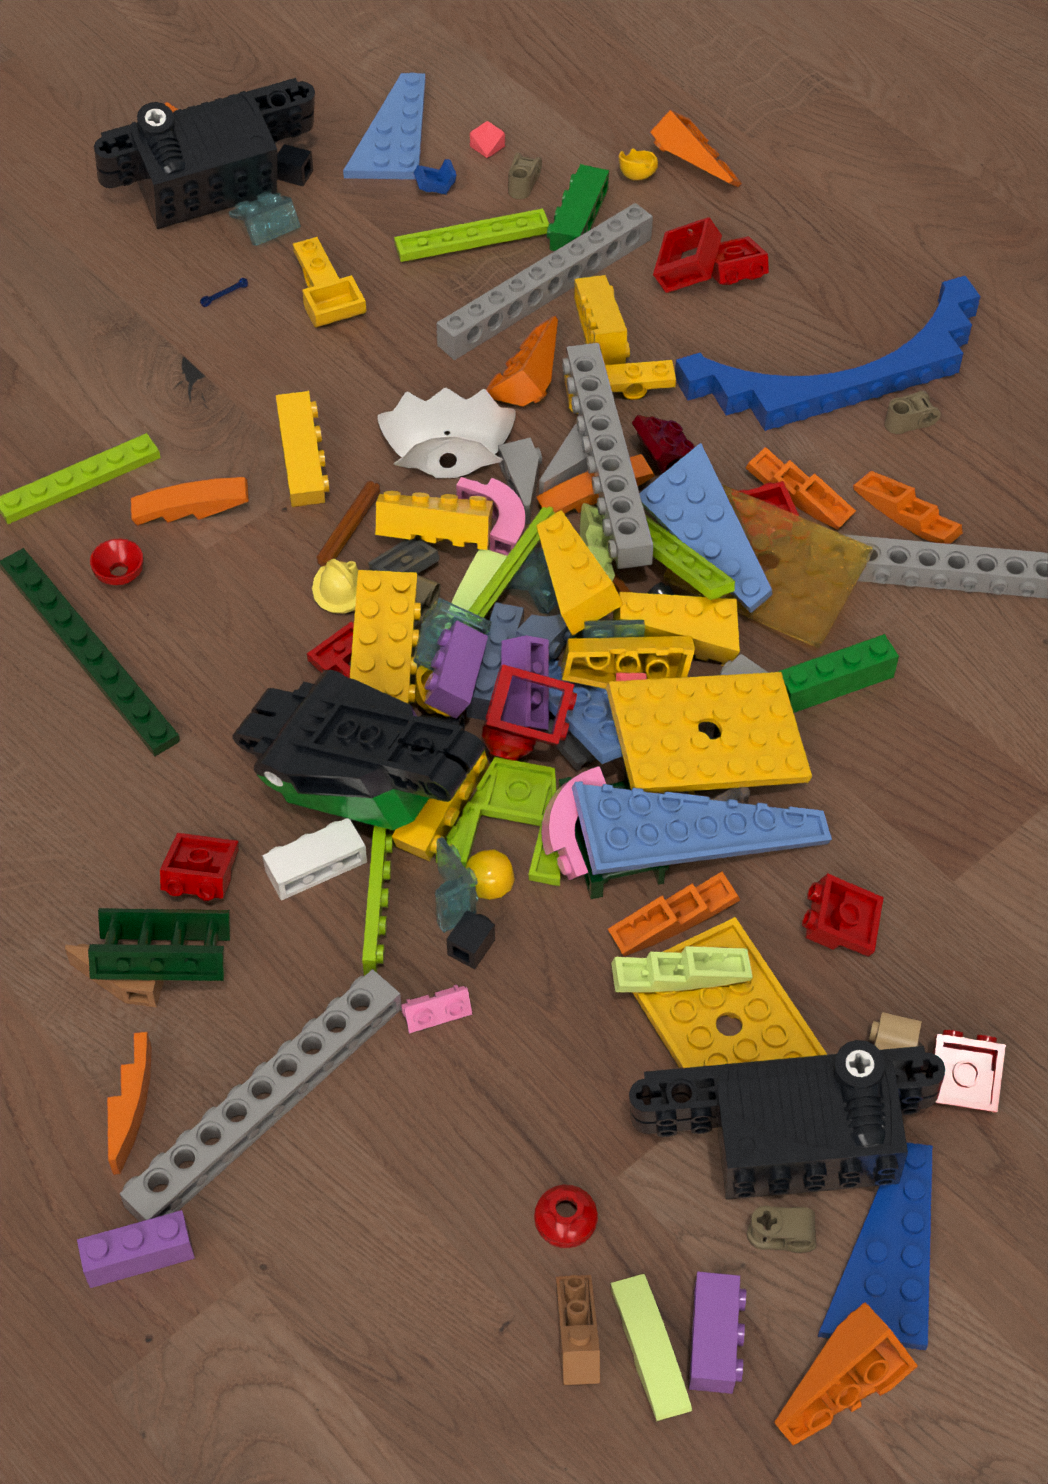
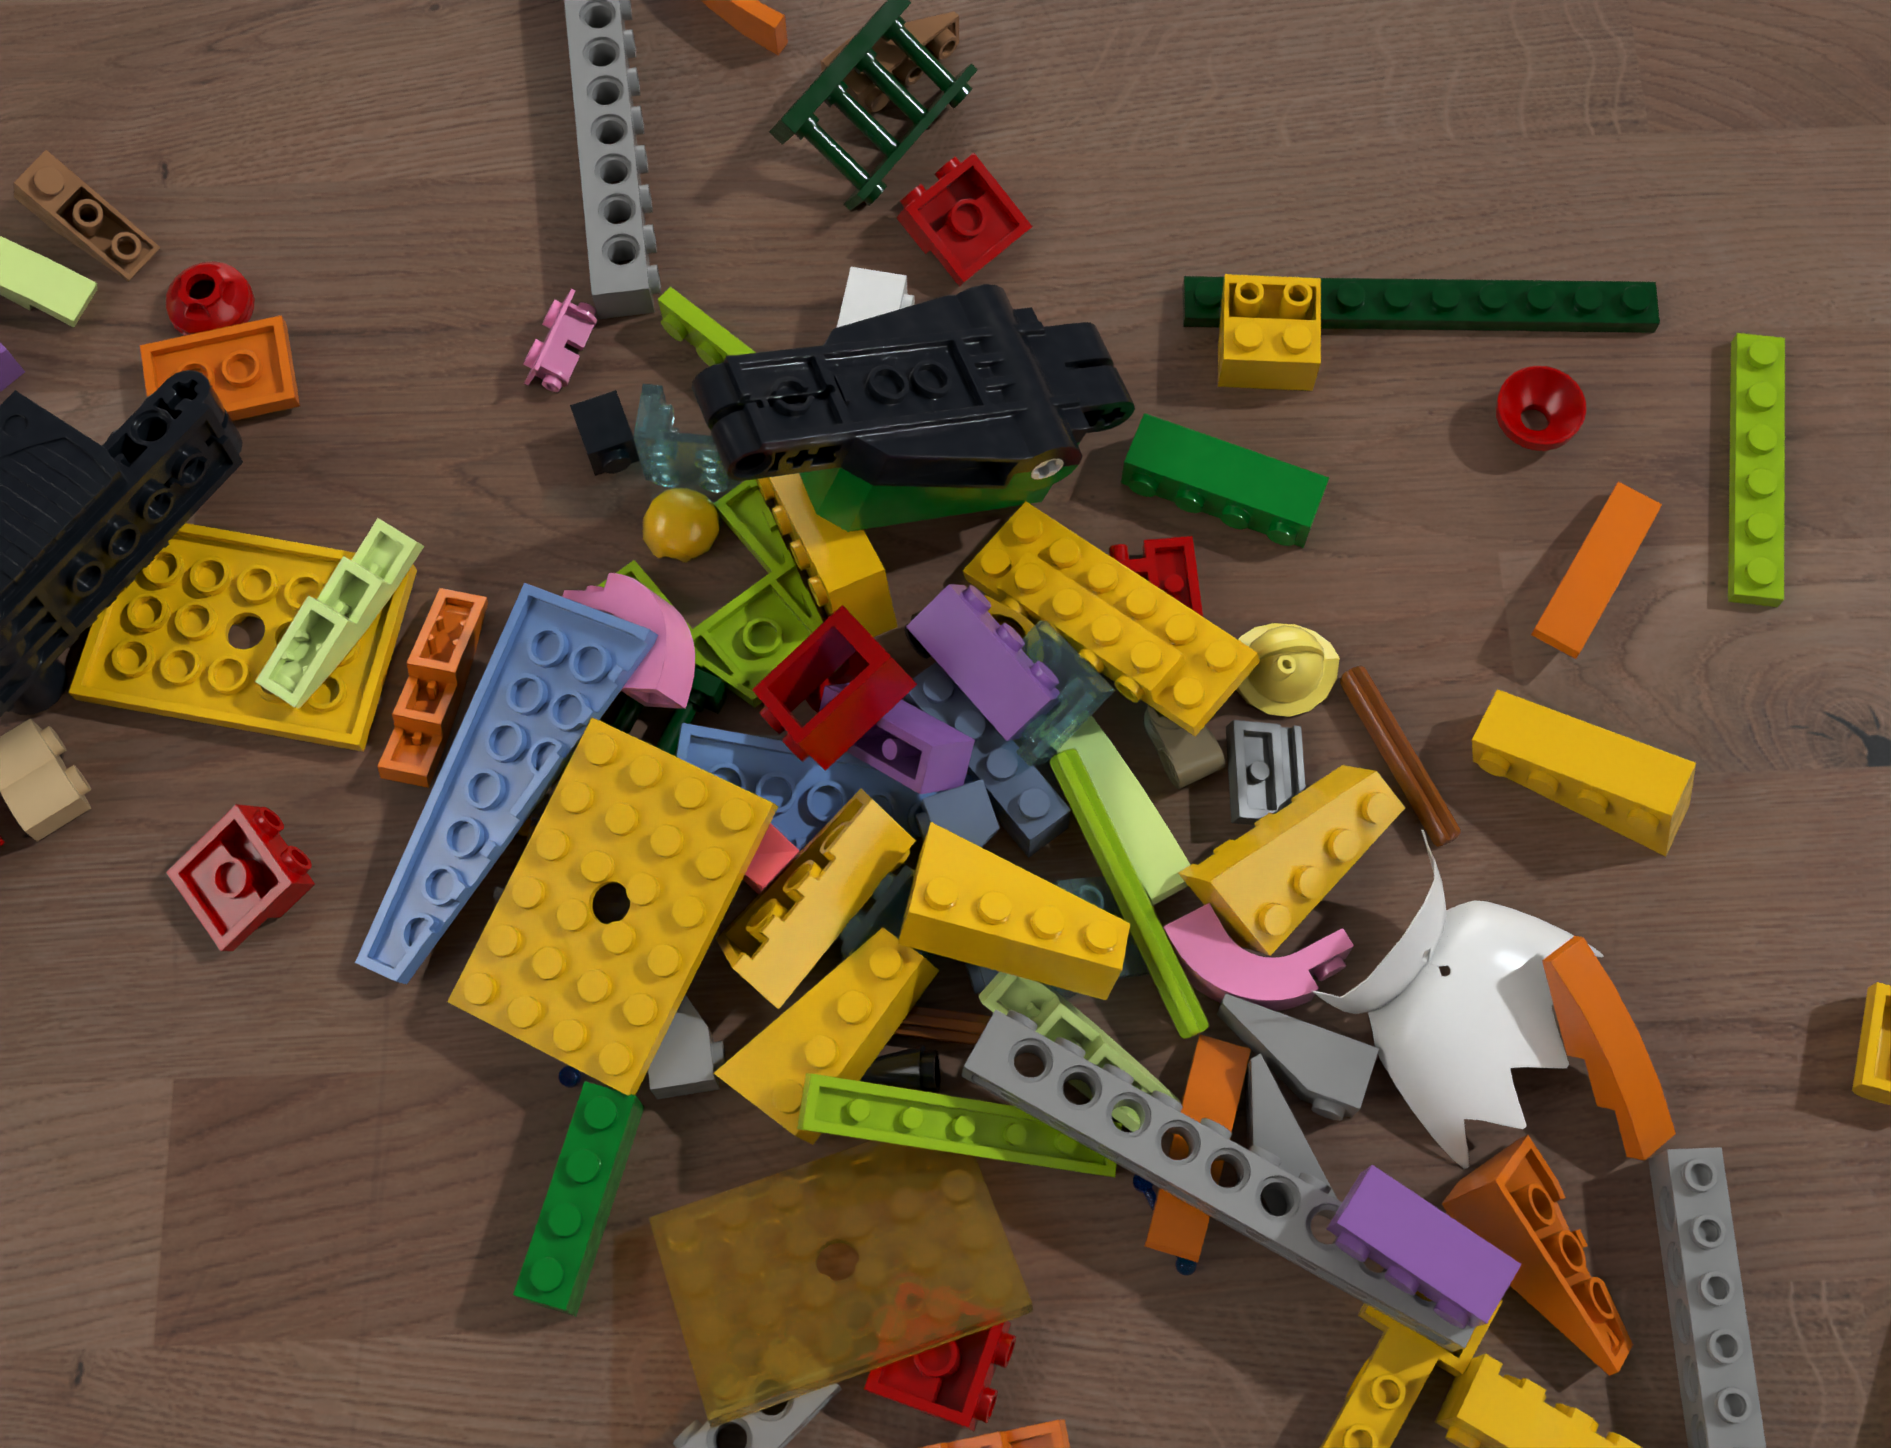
camera: 130 degrees right, 15 degrees up
dark red plate [632,415,695,473] -> none
medium blue wing [639,443,773,613] -> none
none -> orange plate [140,315,300,421]
none -> green brick [1121,413,1329,548]
none -> yellow slope [1217,274,1321,391]
none -> medium lavender brick [1326,1165,1522,1329]
none -> orange slope [1542,936,1676,1161]

